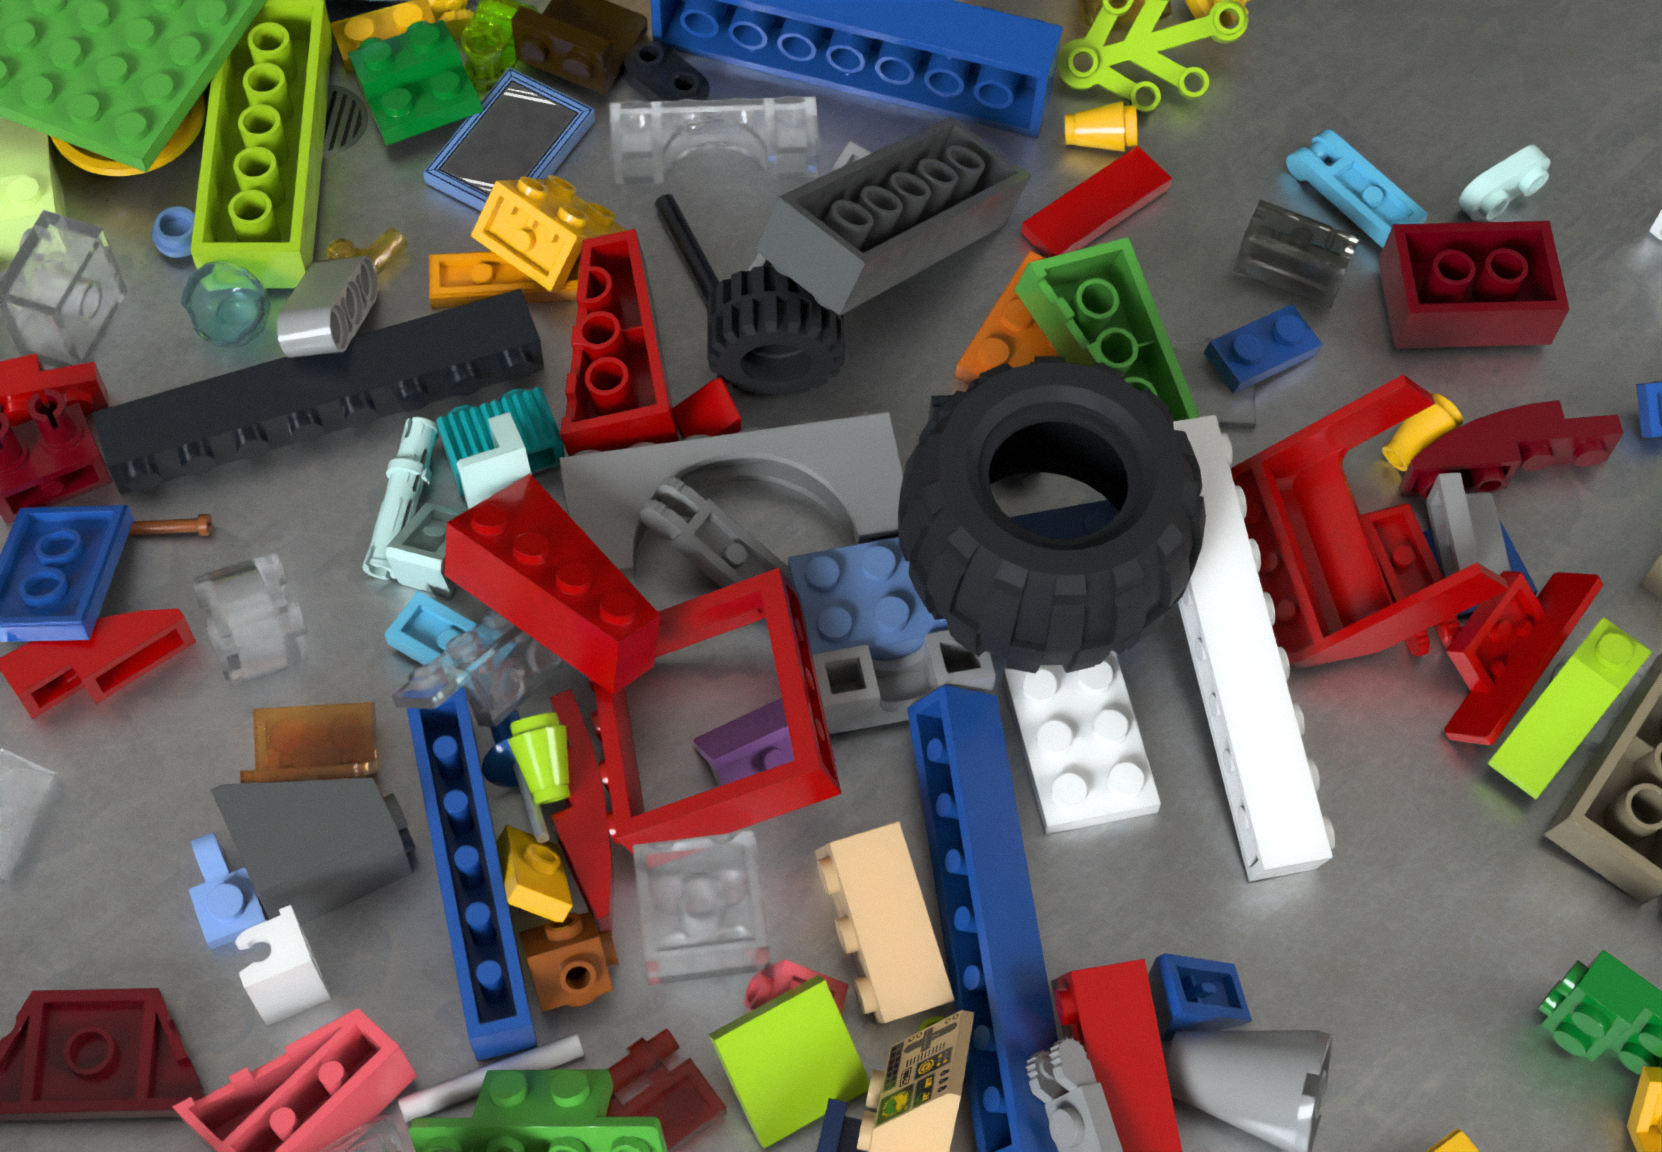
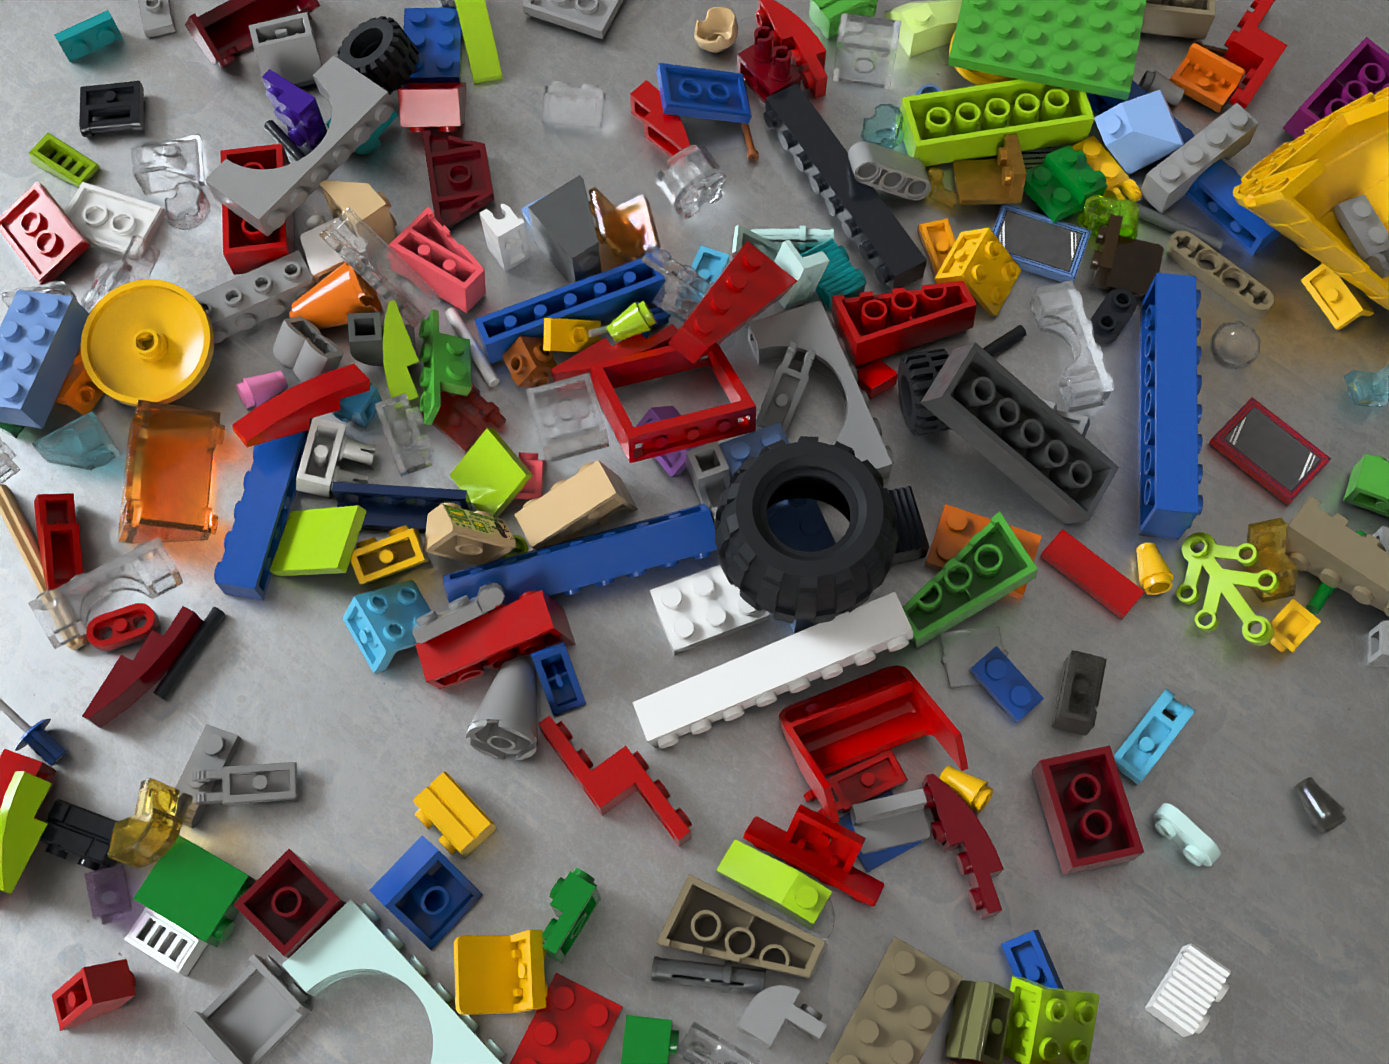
camera: 85 degrees right, 5 degrees up
none -> red bracket [538,715,692,847]
none -> pearl gold bracket [952,134,1027,205]
none -> clear smoke cone [1293,777,1347,834]

